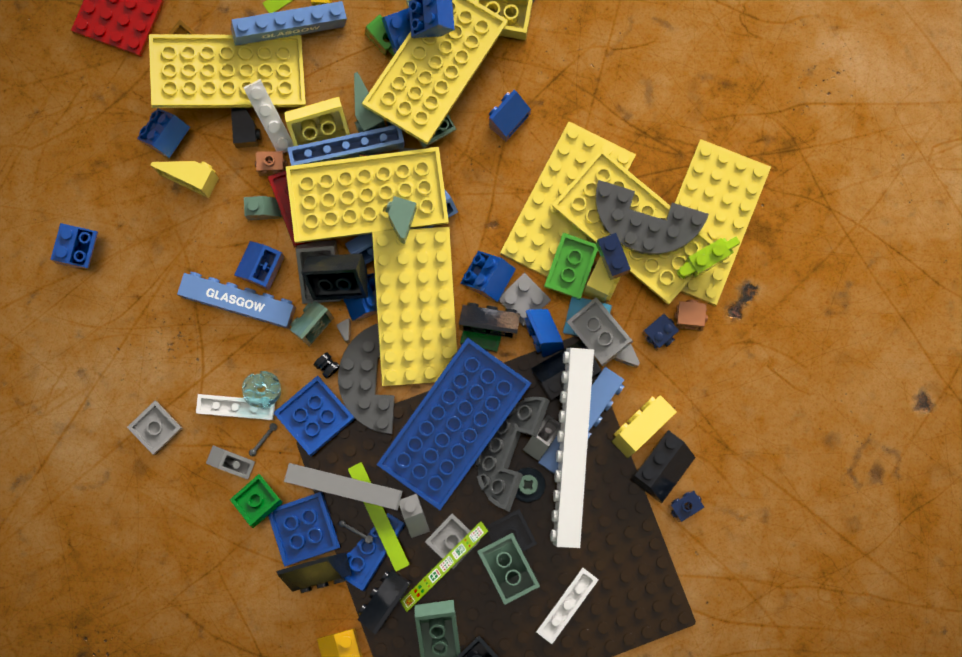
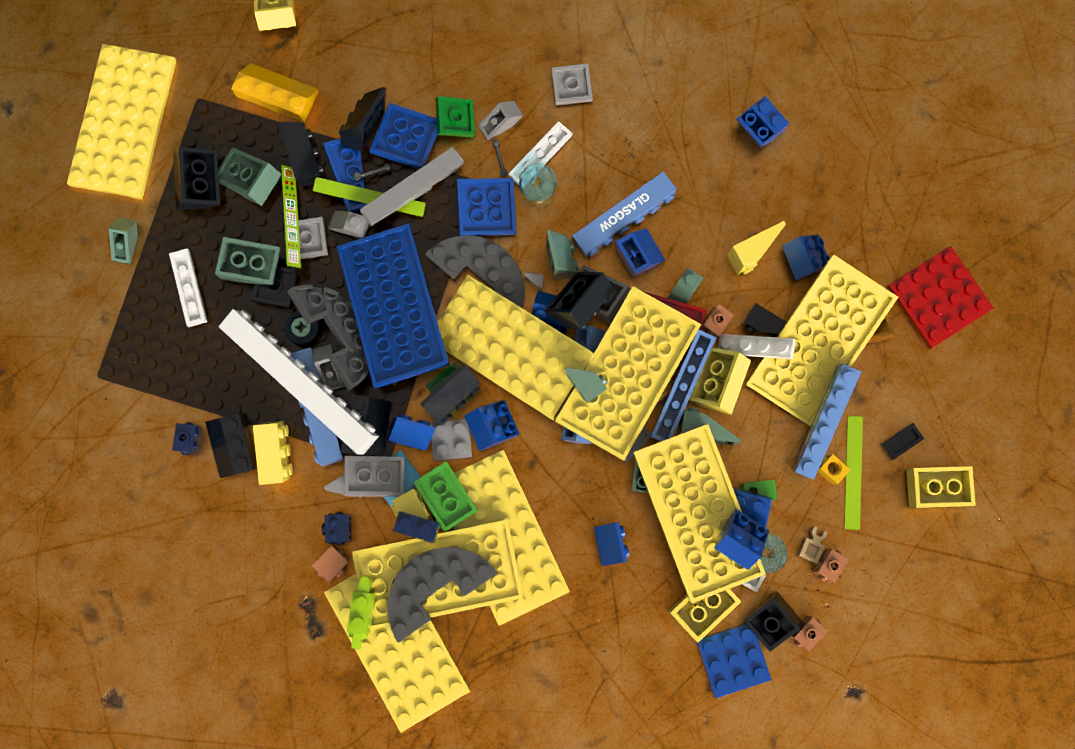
camera: 120 degrees right, 0 degrees up
black wheel [313,352,340,379] -> none

